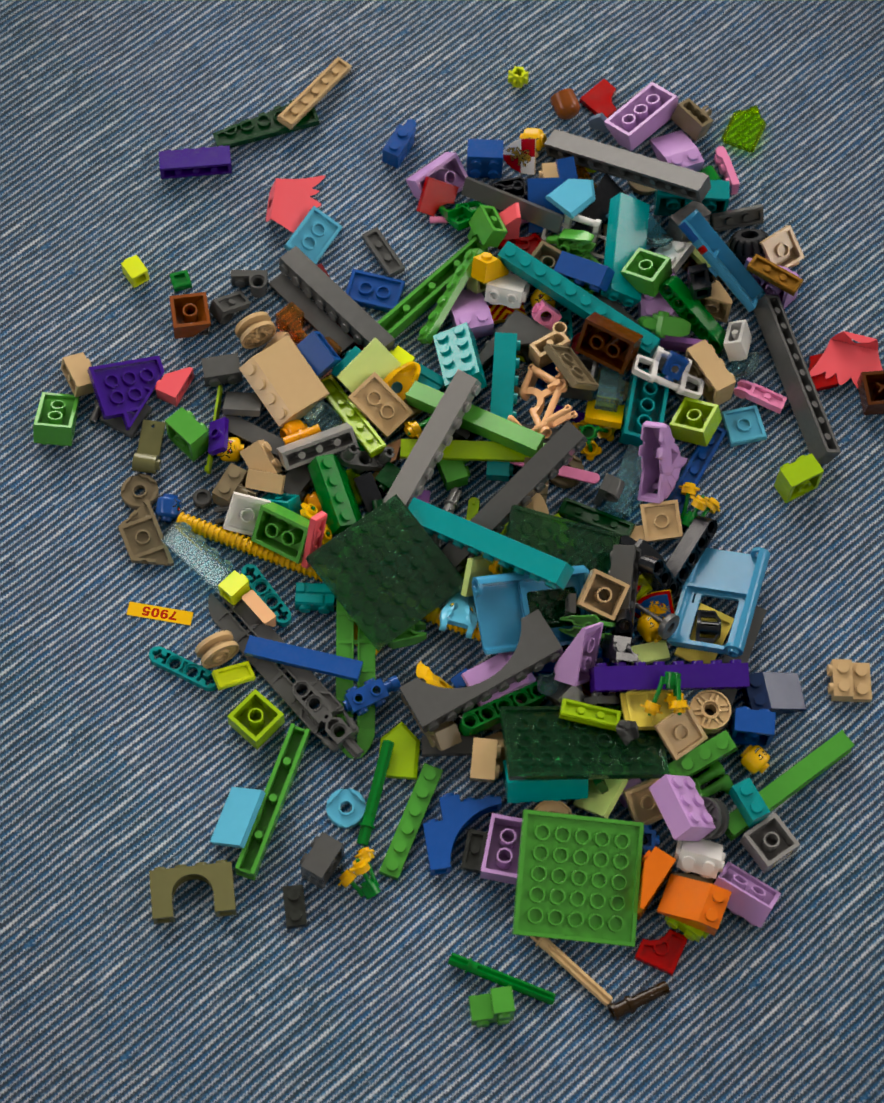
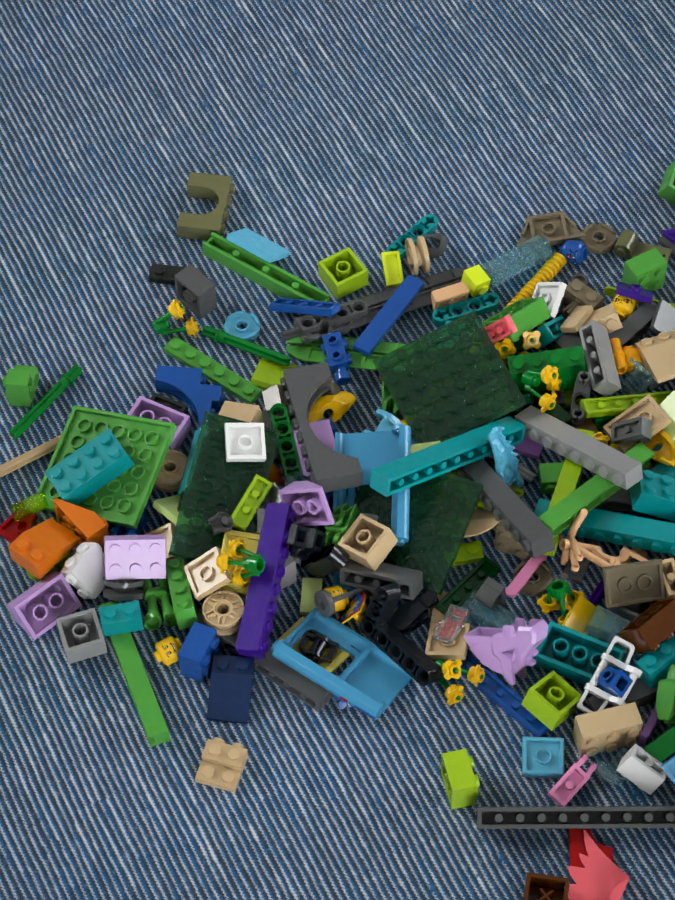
camera: 110 degrees right, 10 degrees down
yellow sticker [127,602,193,625] -> none
none -> clear neon green hinge [11,491,48,521]
none -> teal brick [45,428,135,505]
none -> white plate [224,423,266,462]
none -> blue tile [269,297,341,317]
none -> dark grey piece [423,233,448,259]
none -> clear slope [432,604,470,644]
none -> medium azure animal [487,426,524,488]
none -> plant [521,365,562,413]
none -> dark grey plate [611,416,652,444]

